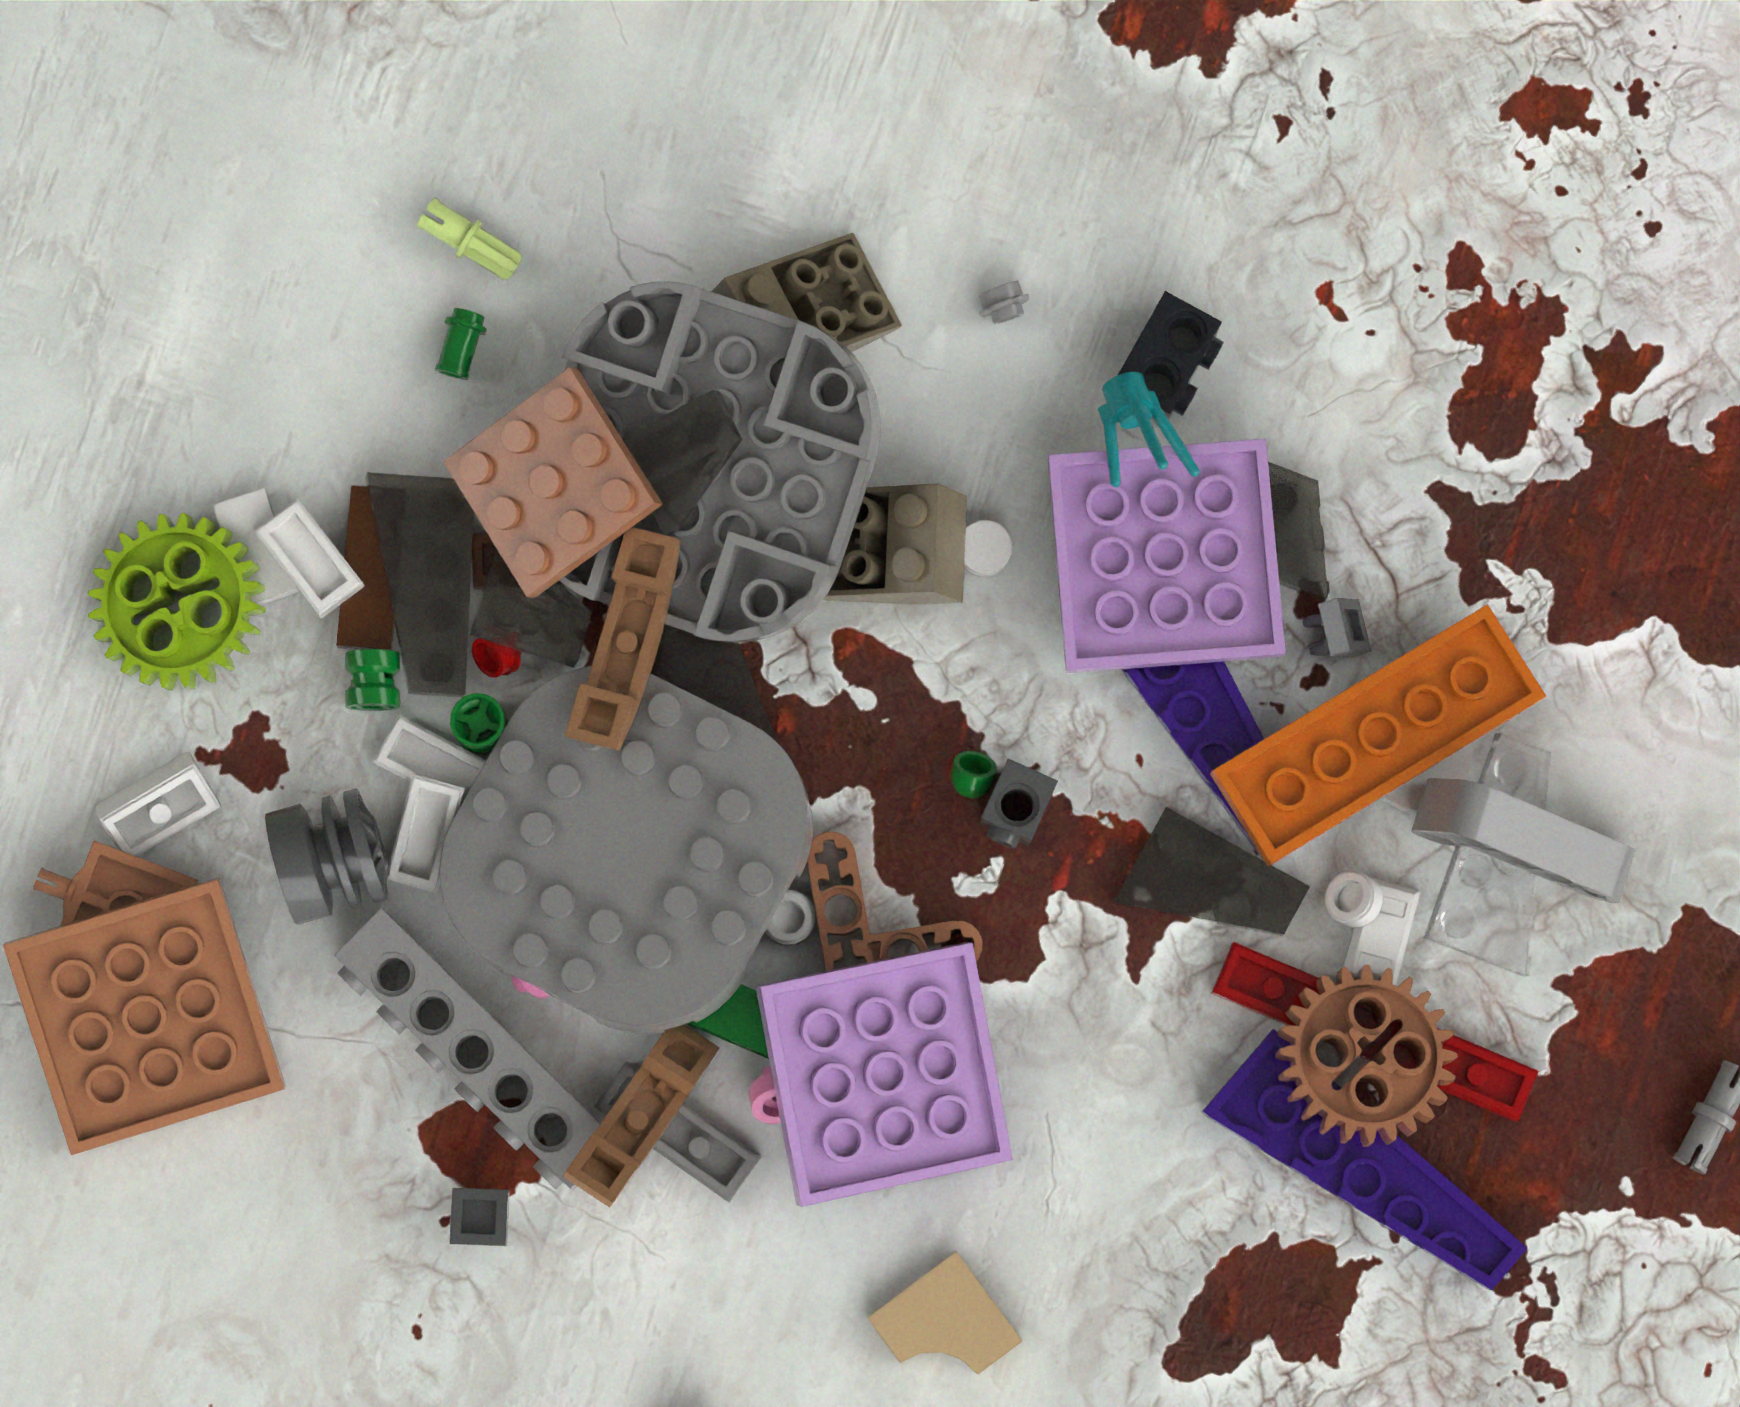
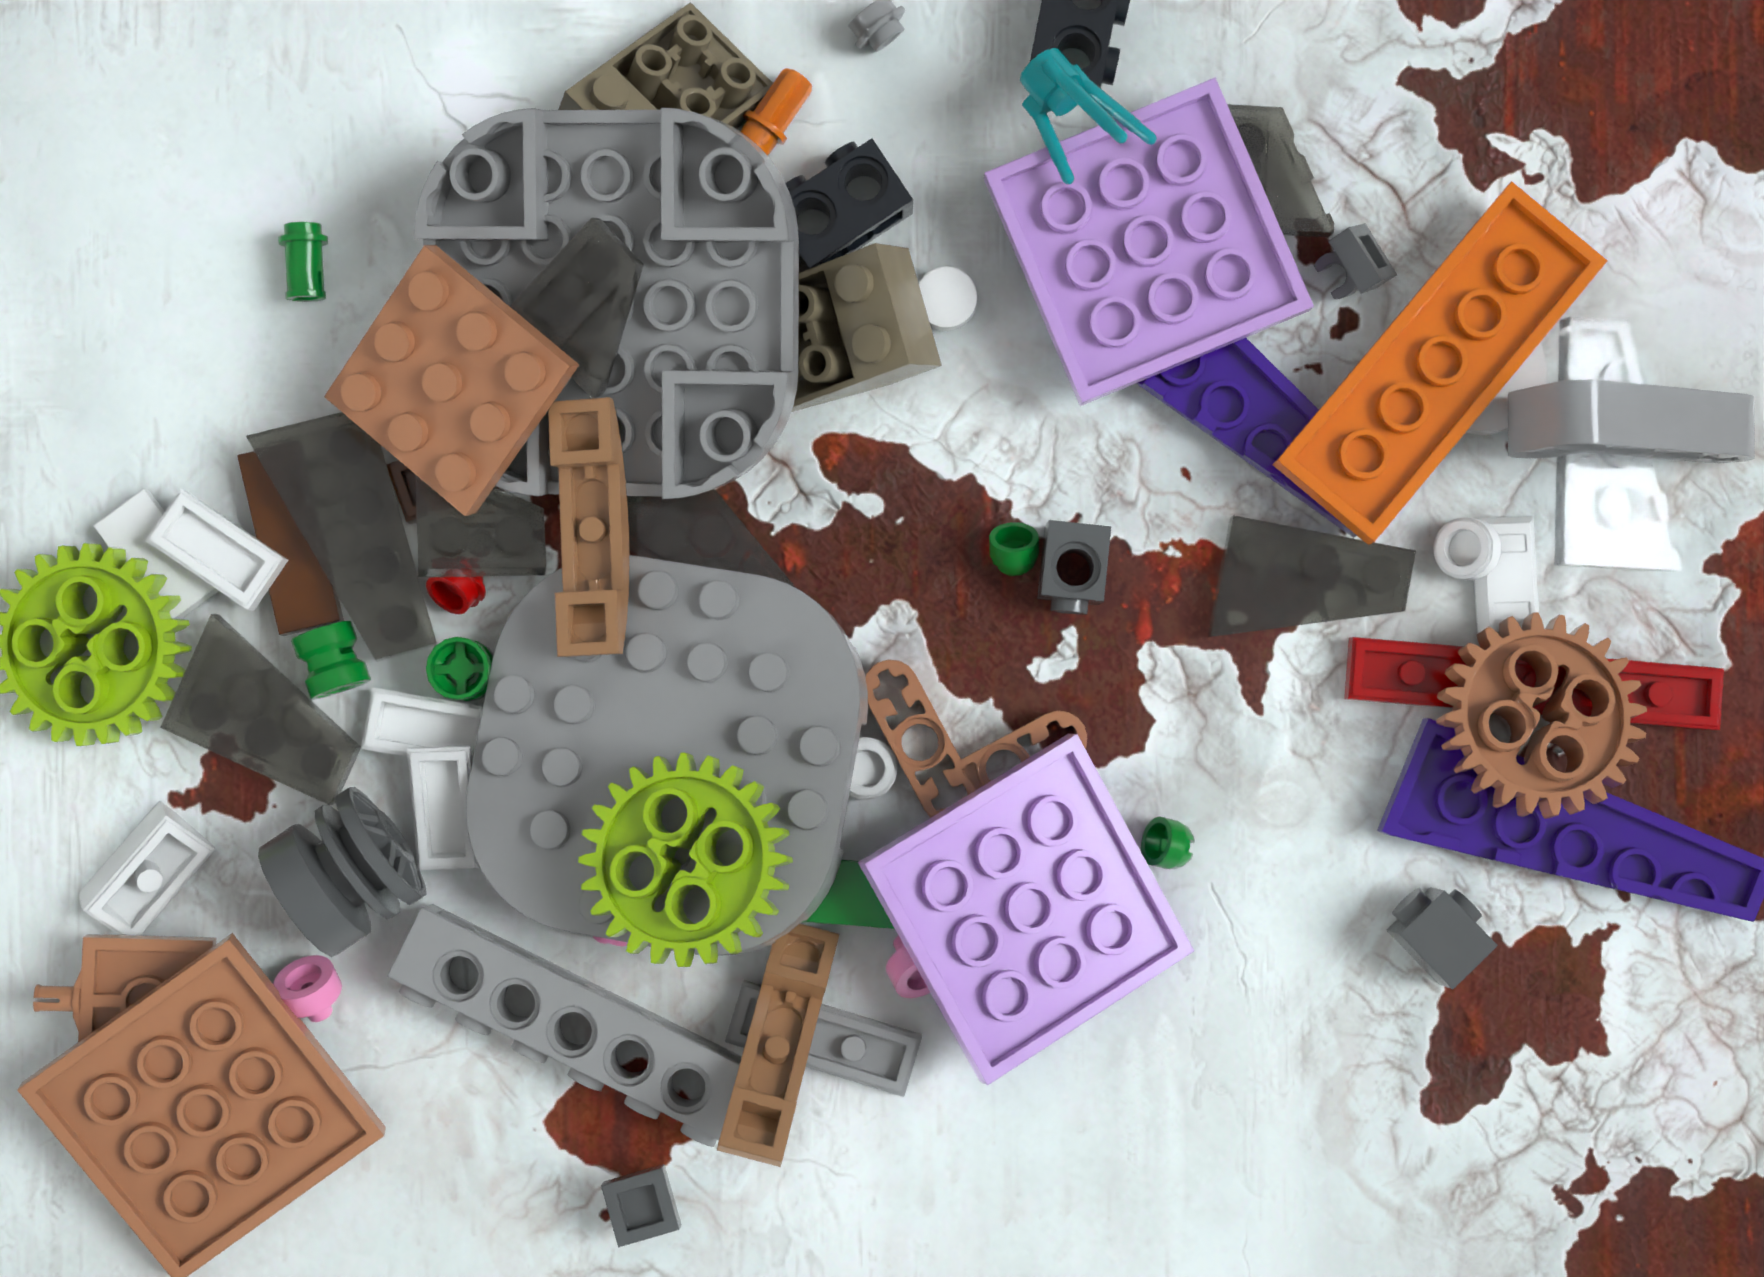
camera: 15 degrees left, 5 degrees up
yellowish green axle [417,197,522,280] -> none
tan tile [867,1251,1022,1374] -> none
none -> clear smoke wing [160,614,361,805]
none -> bright pink tile [273,955,342,1022]
none -> lime gear [578,753,793,967]
none -> orange axle [740,68,812,156]
none -> black brick [785,138,913,271]
none -> green hinge [1141,816,1195,869]
none -> dark grey brick [1387,887,1498,990]

